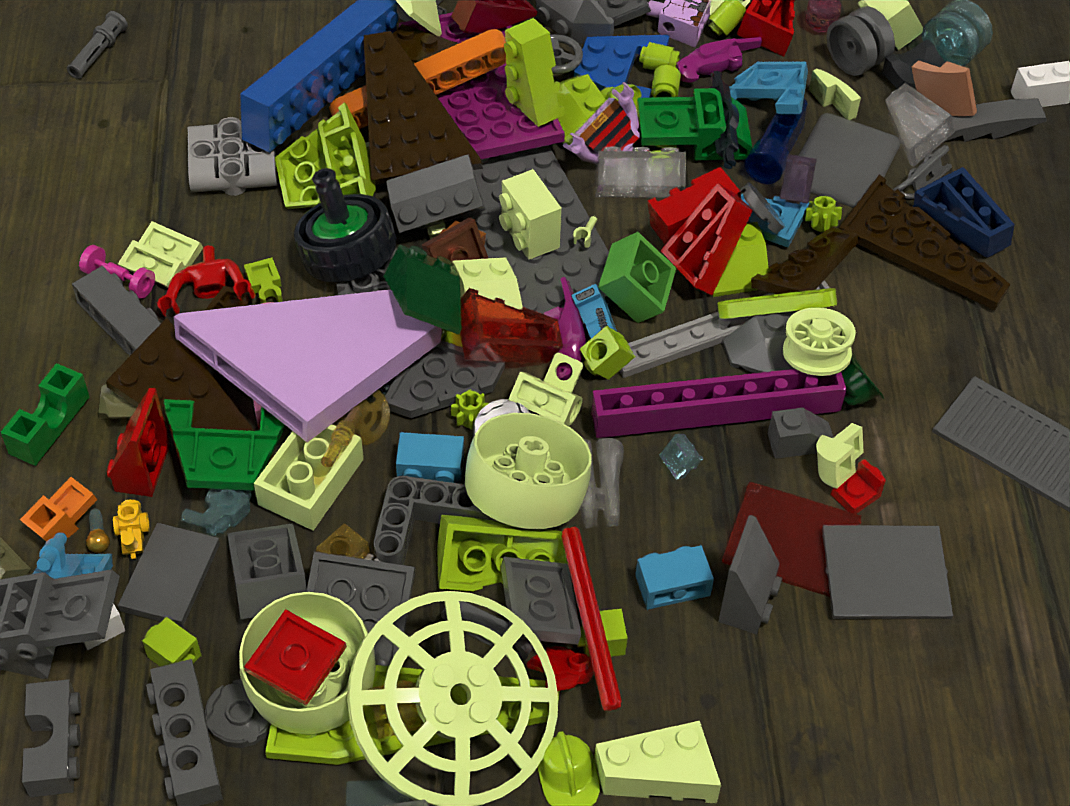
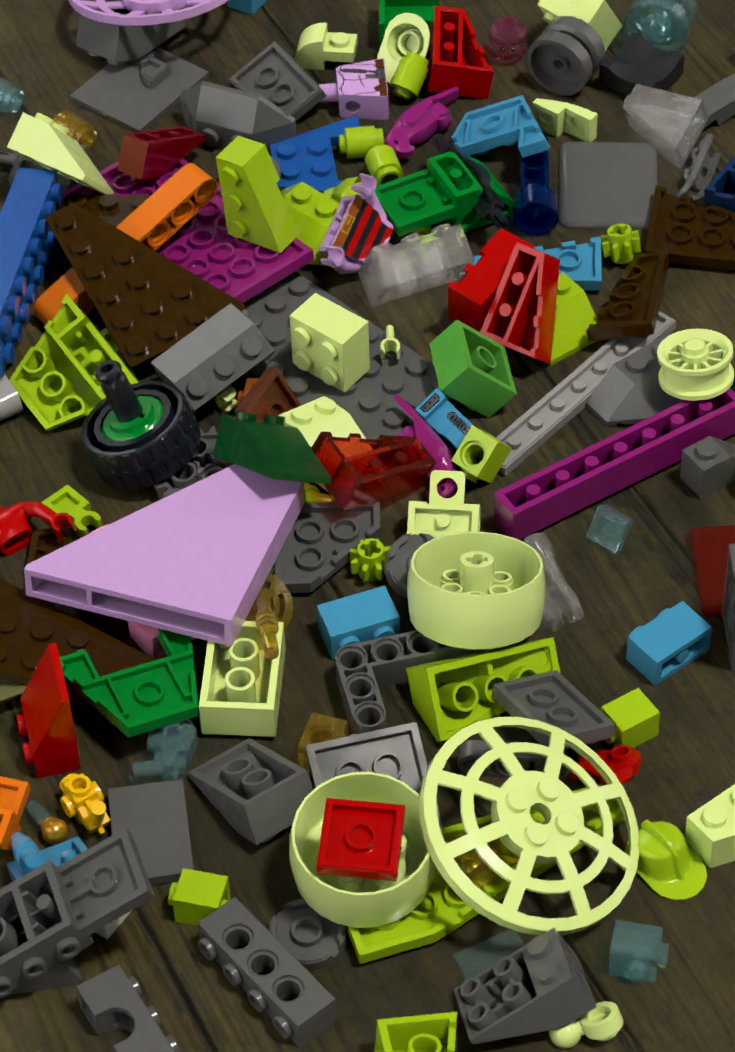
camera: 20 degrees left, 5 degrees down
red axle [562,527,622,711] -> none
lime beam [717,288,837,319] -> none
dark grey tile [740,182,785,234] -> none
clear purple slope [780,154,817,203] -> none
nougat slope [911,60,977,116] -> none

